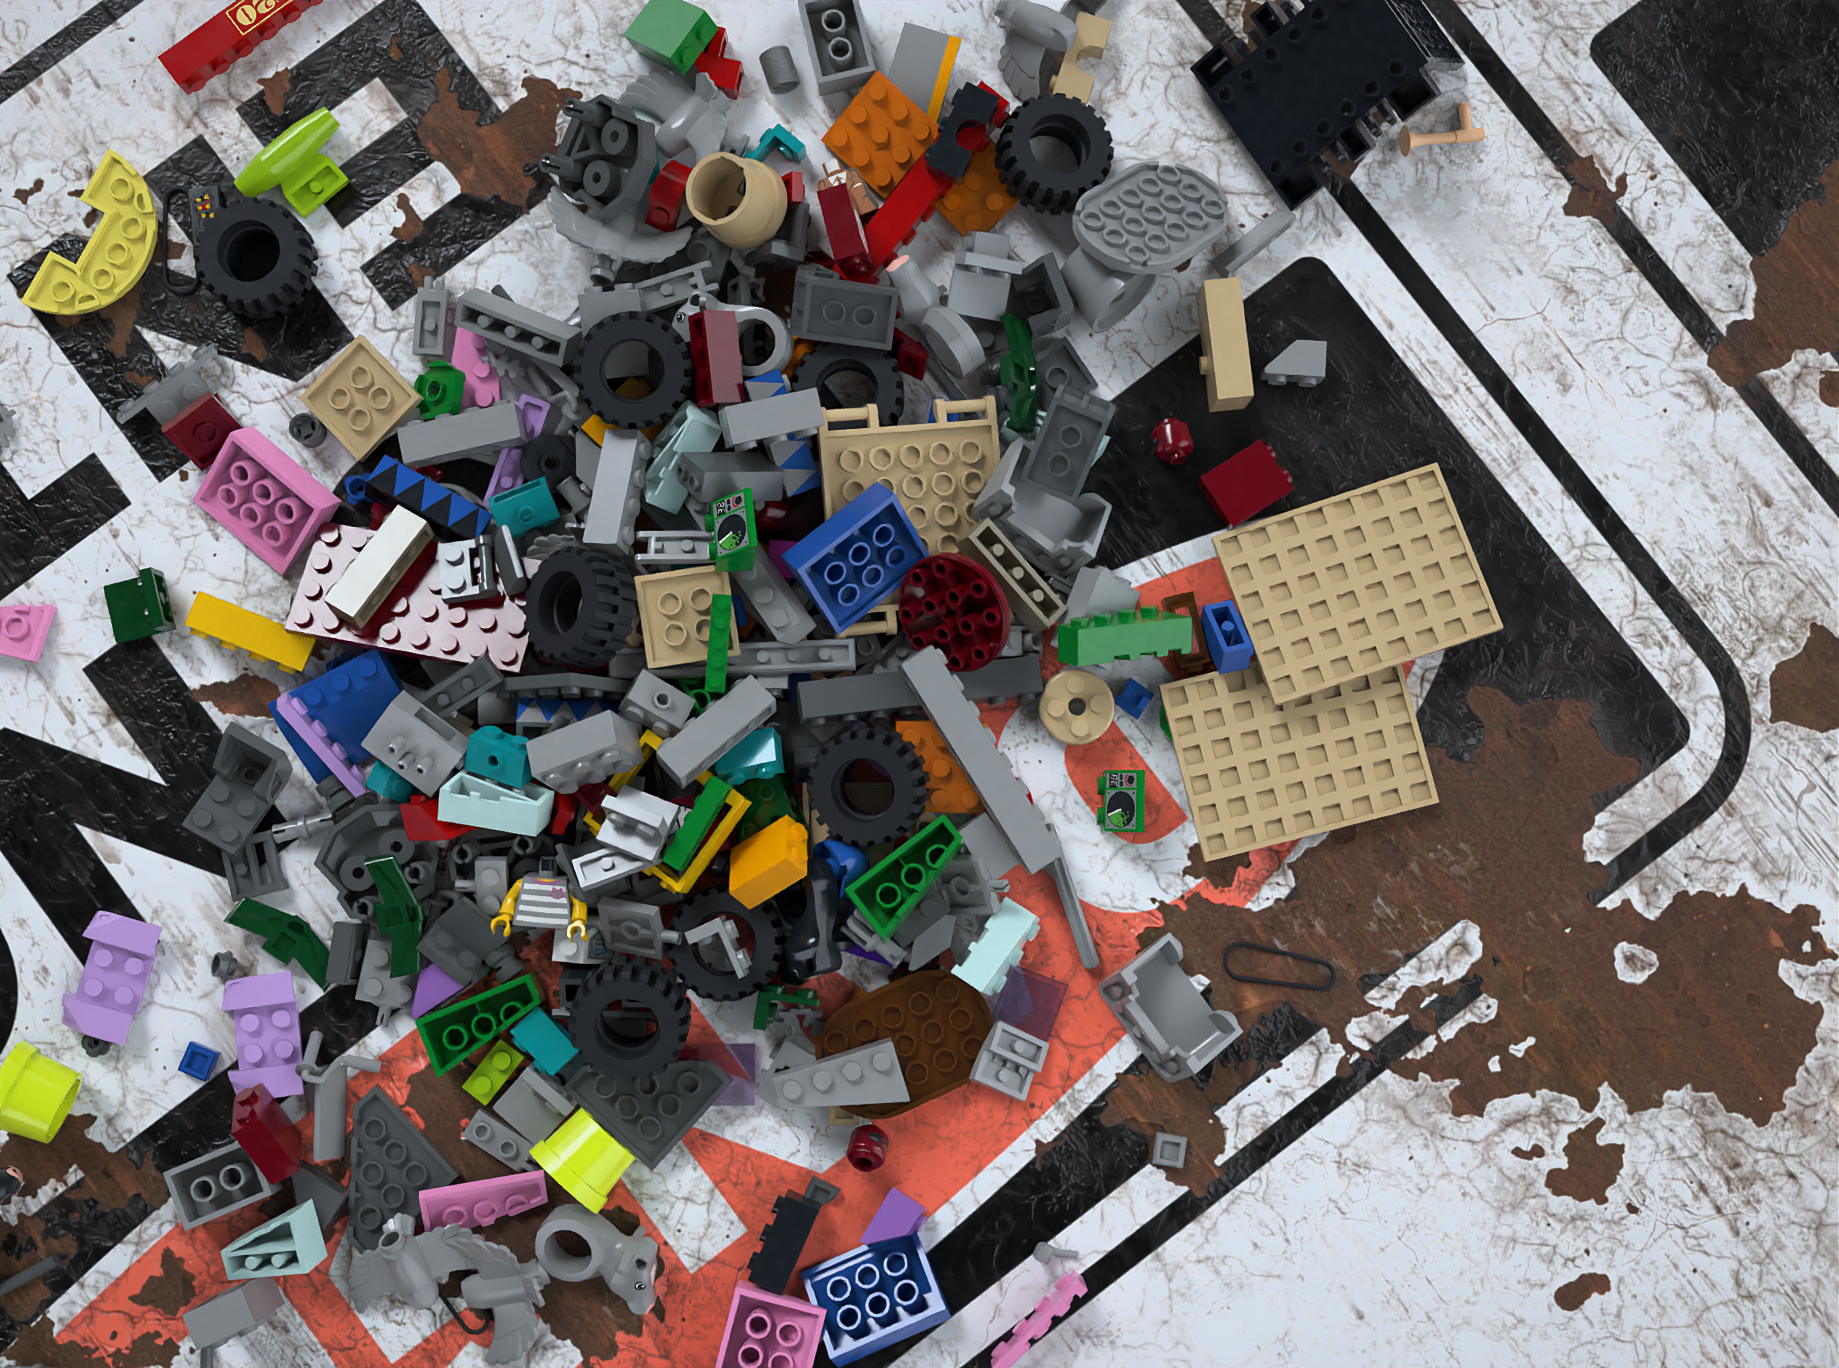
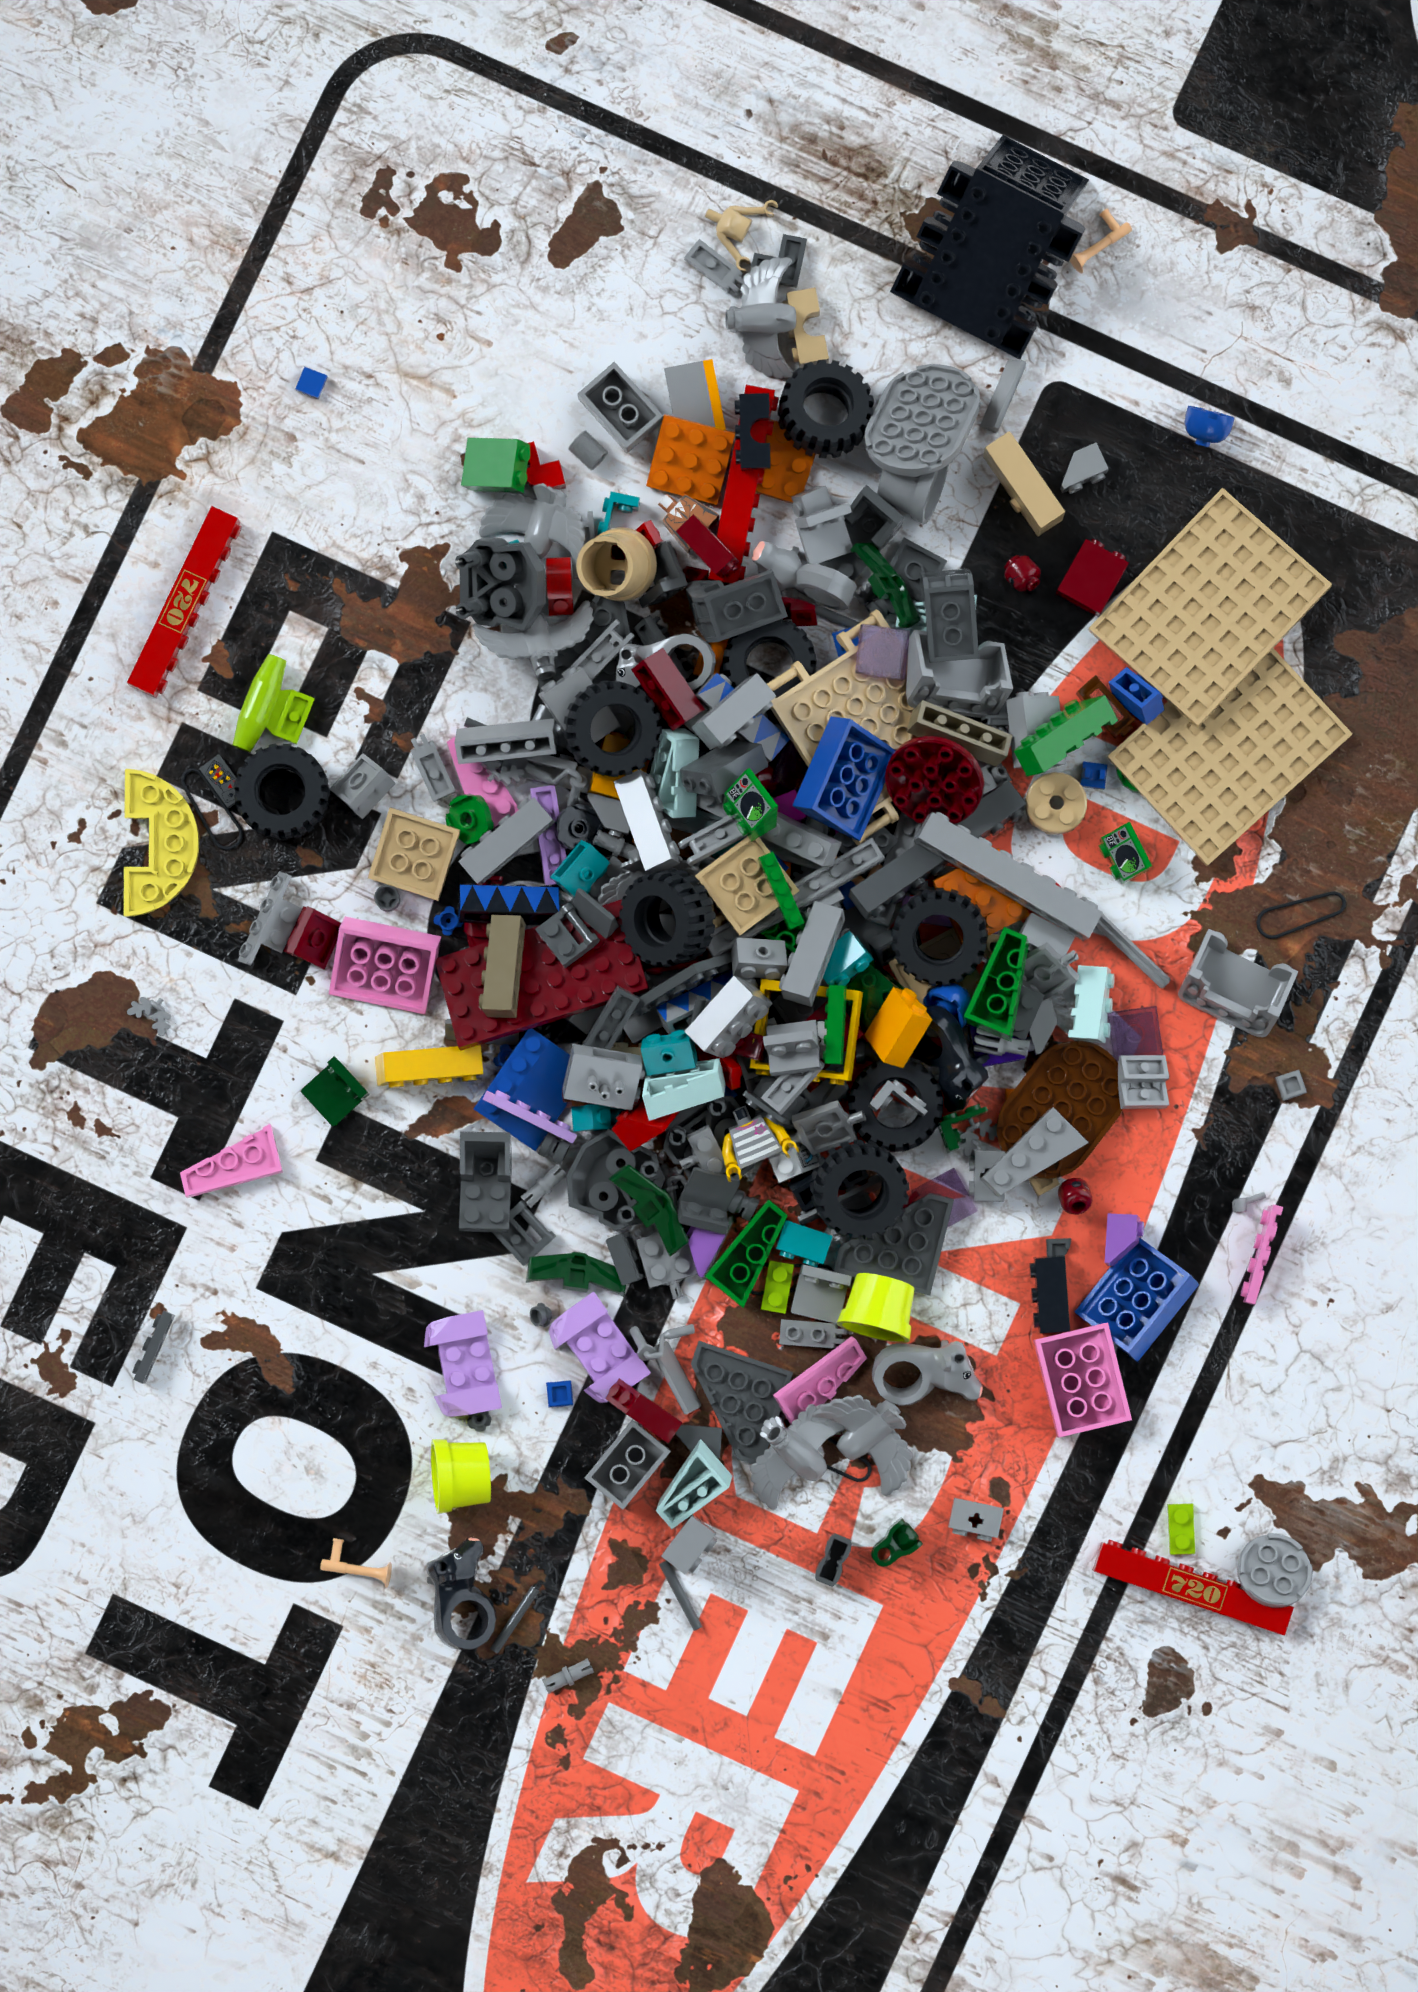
camera: 25 degrees left, 0 degrees up
none -> light grey bracket [330,753,396,819]
none -> clear purple tile [855,624,910,681]
none -> blue cylinder [1184,405,1235,447]

